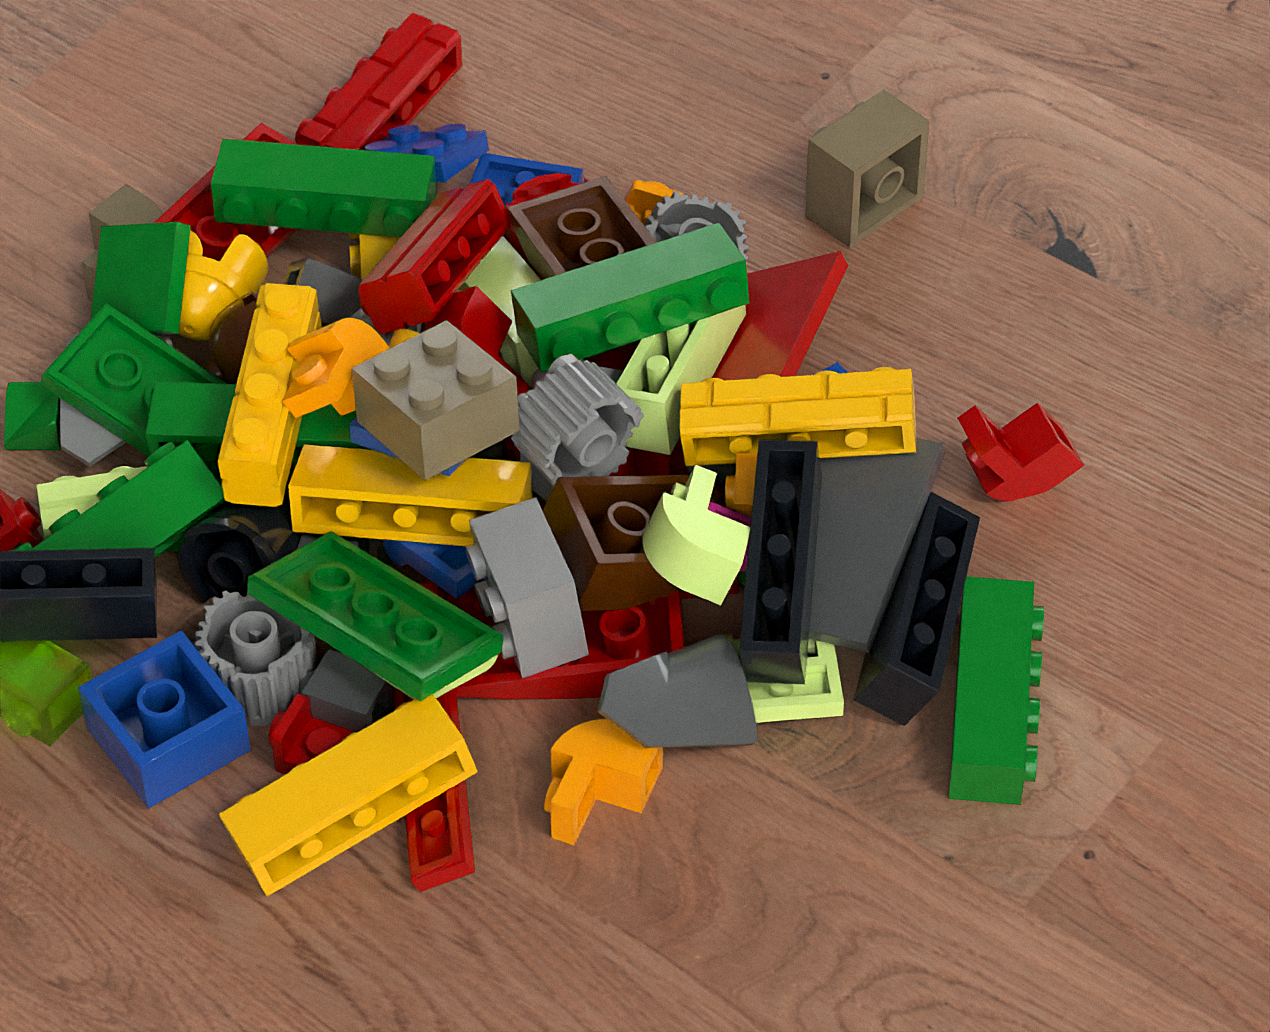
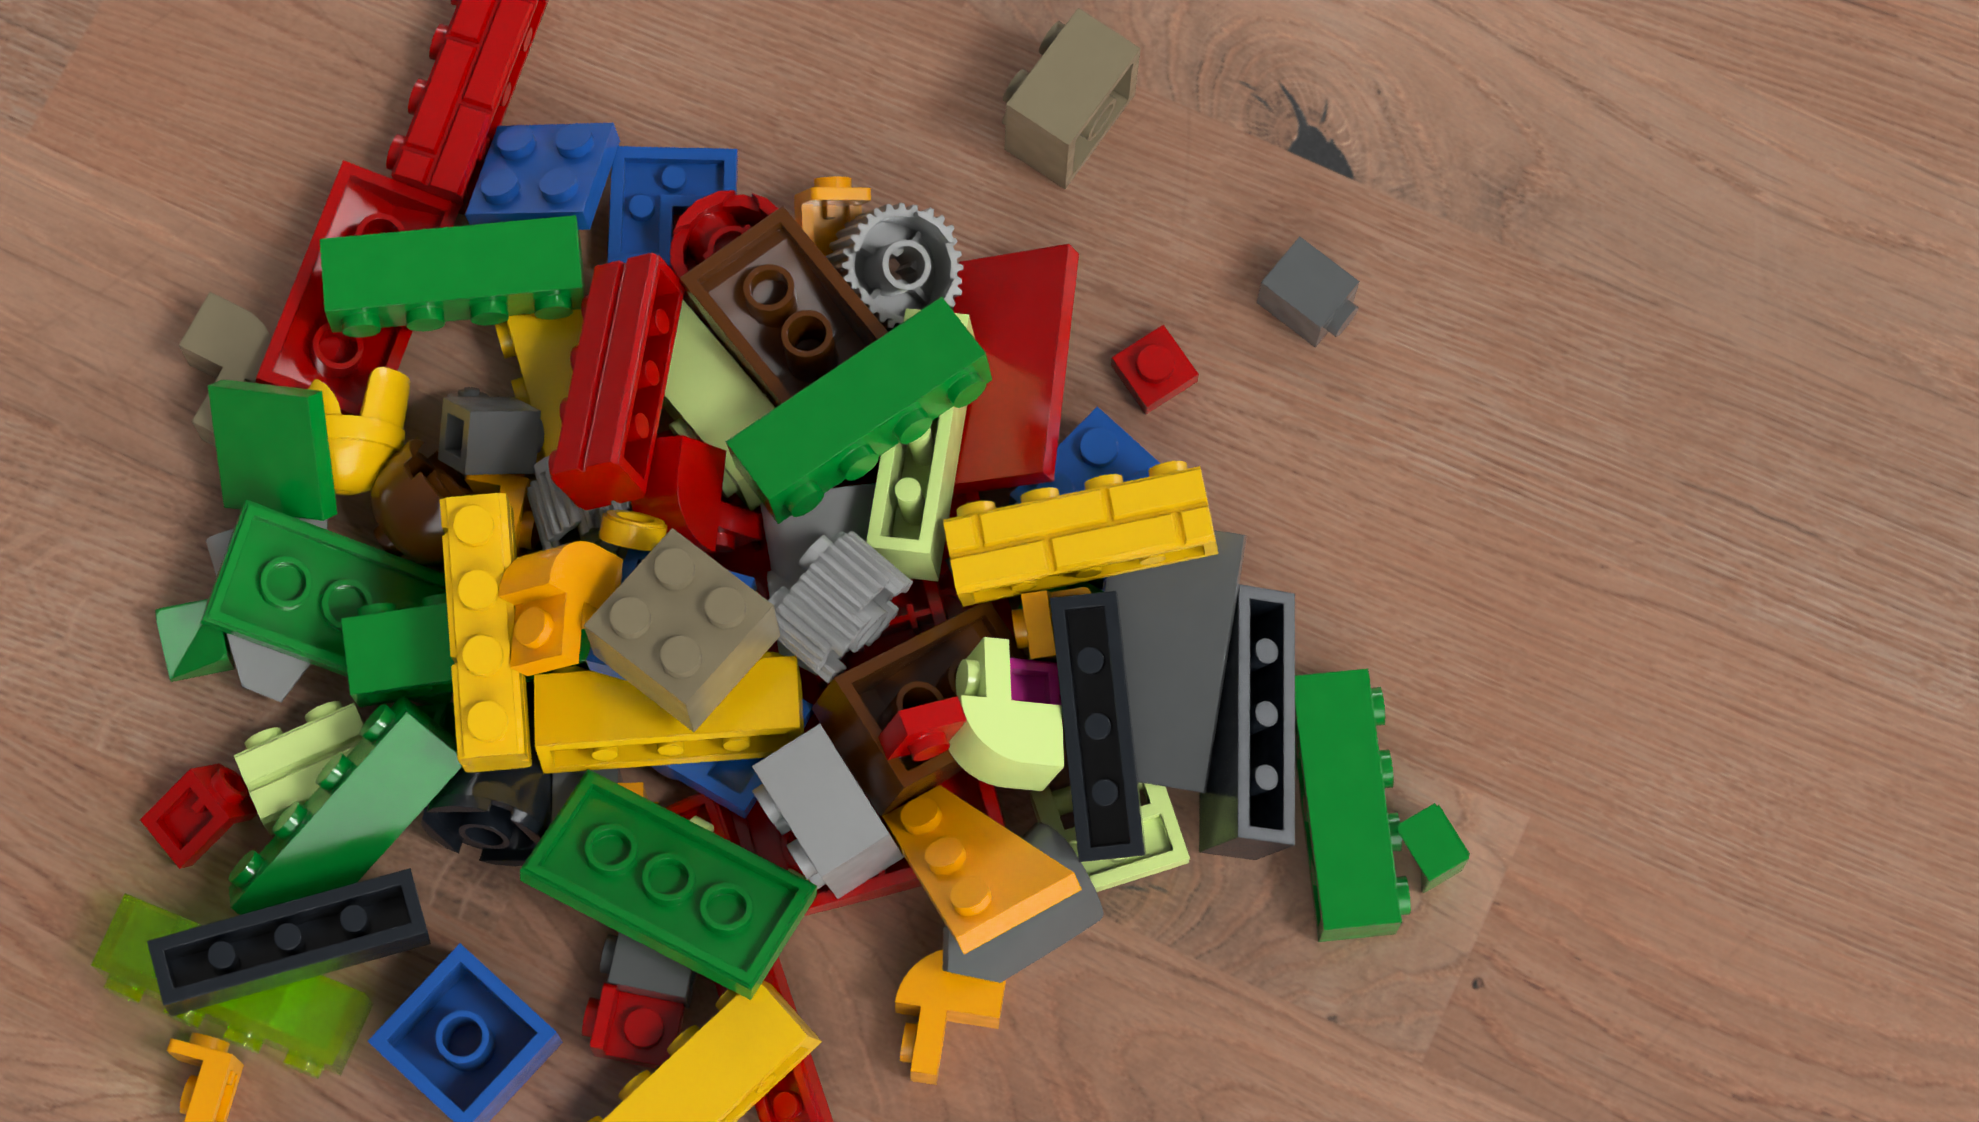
camera: 15 degrees left, 25 degrees up
light grey brick [195,590,318,726] -> none
red brick [957,403,1085,501] -> none
none -> red plate [878,696,967,761]
none -> light orange wing [882,785,1082,954]
none -> red plate [1111,324,1199,414]
none -> dark grey brick [1257,236,1360,348]
none -> green slope [1397,803,1470,893]

